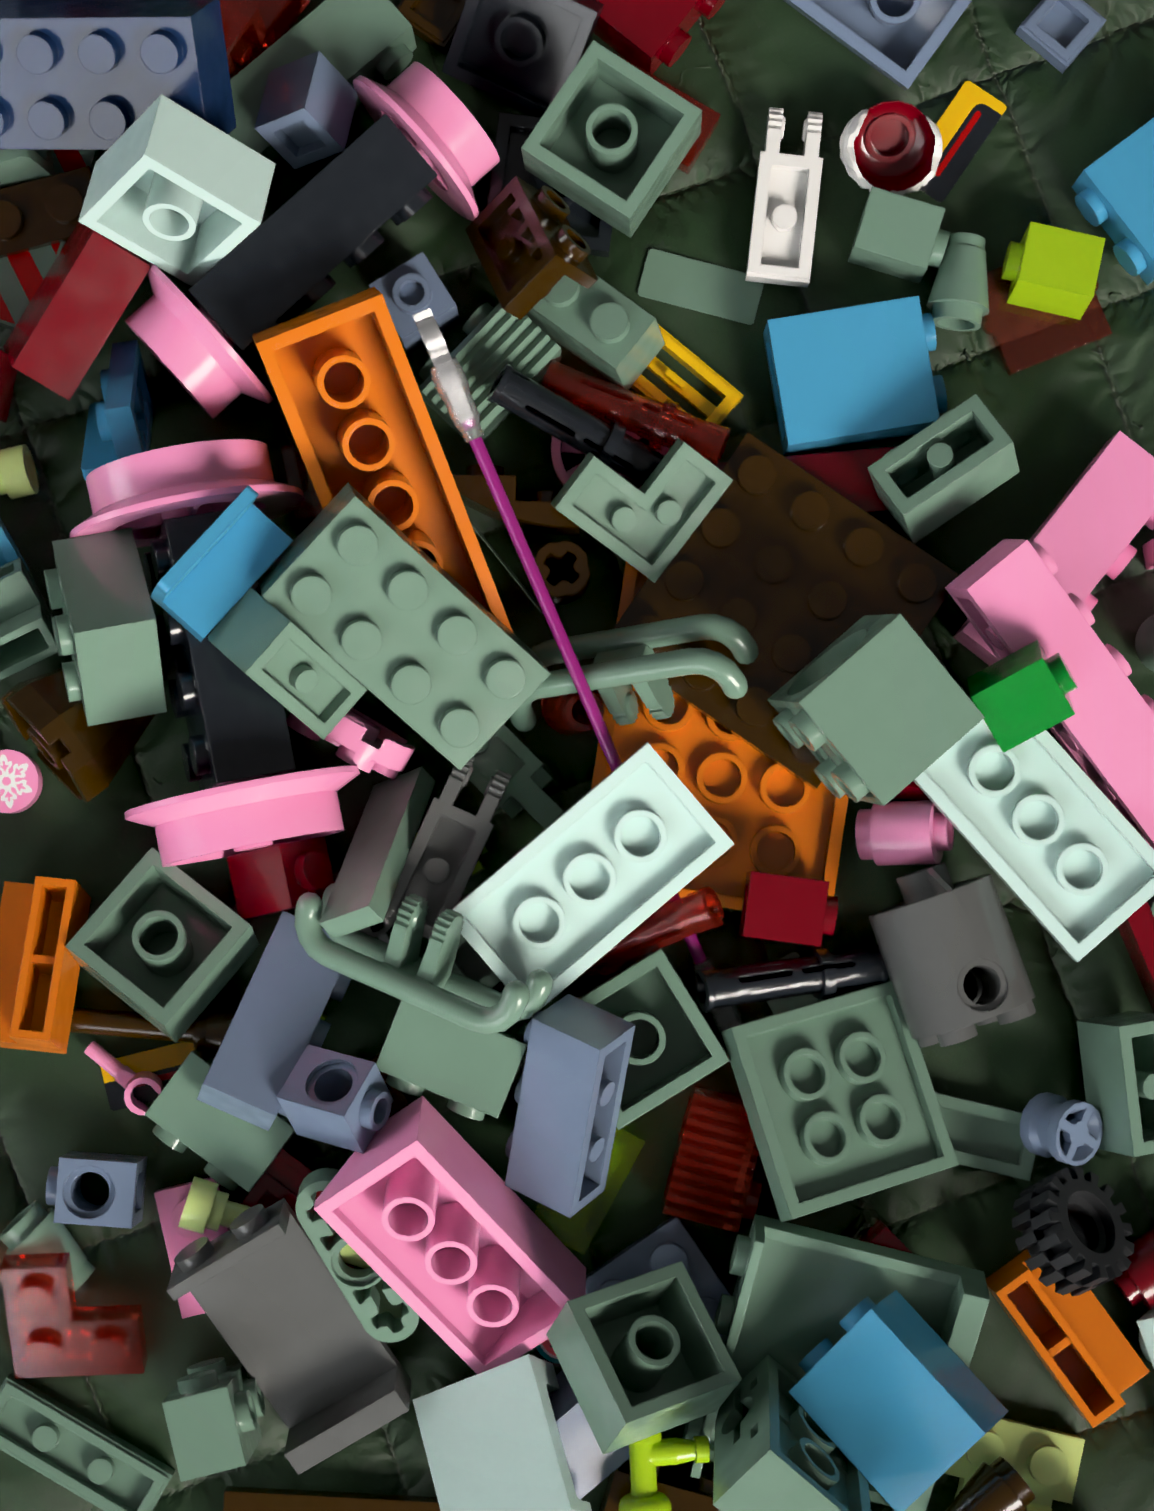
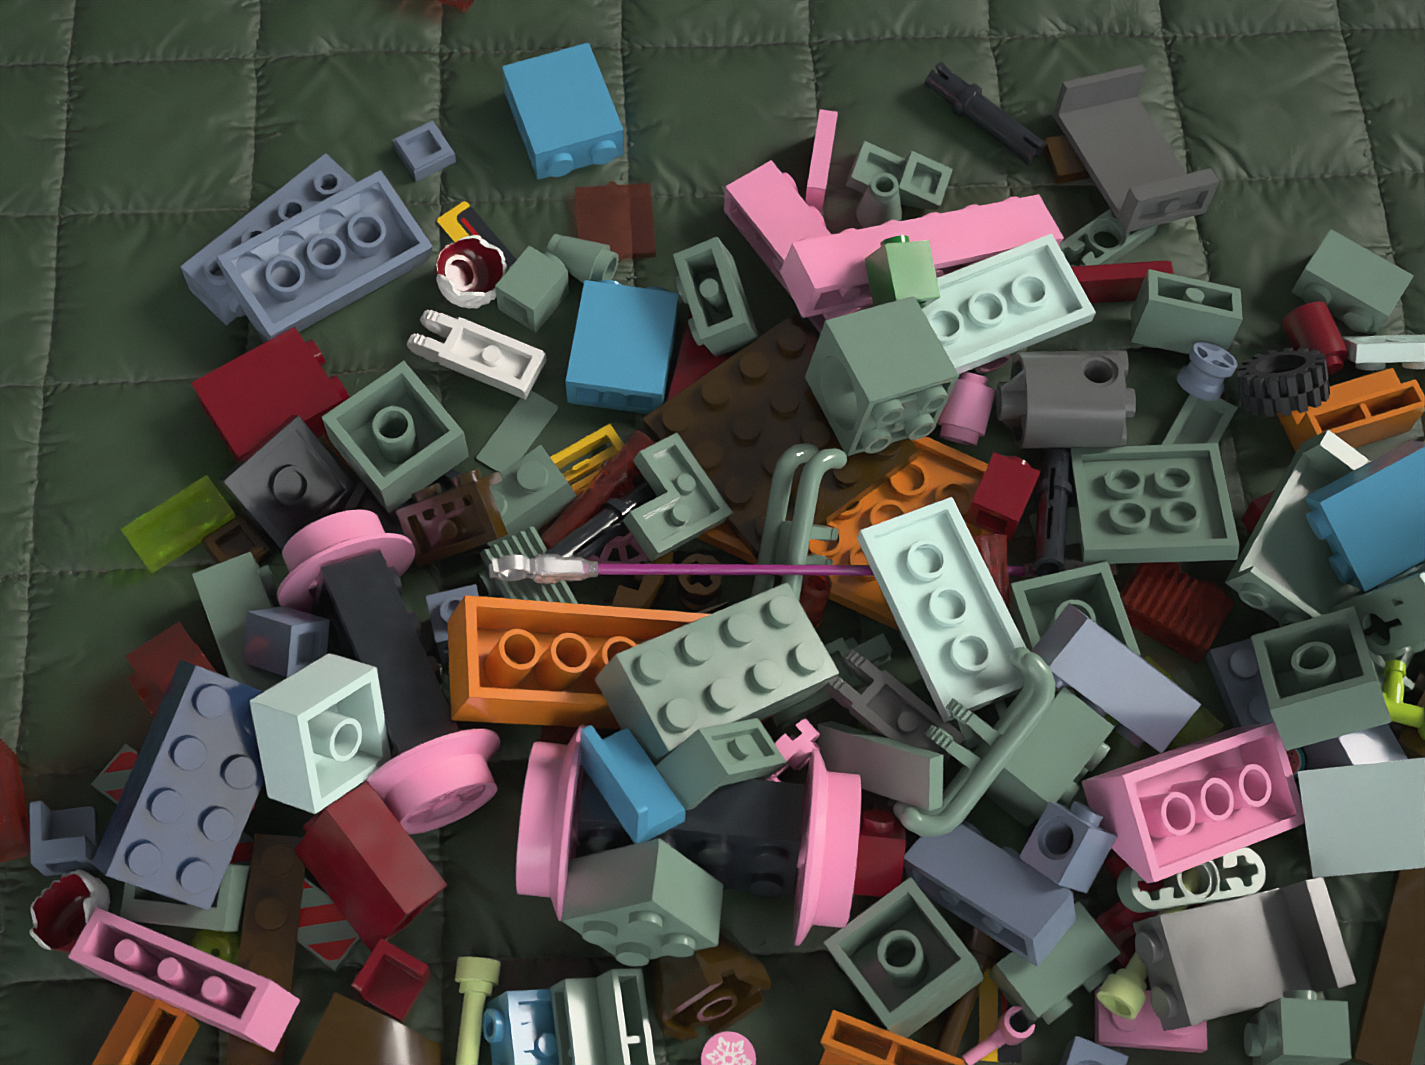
camera: 75 degrees left, 20 degrees down
dark azure bracket [81,340,154,480] -> none
lime brick [1001,221,1106,320] -> none

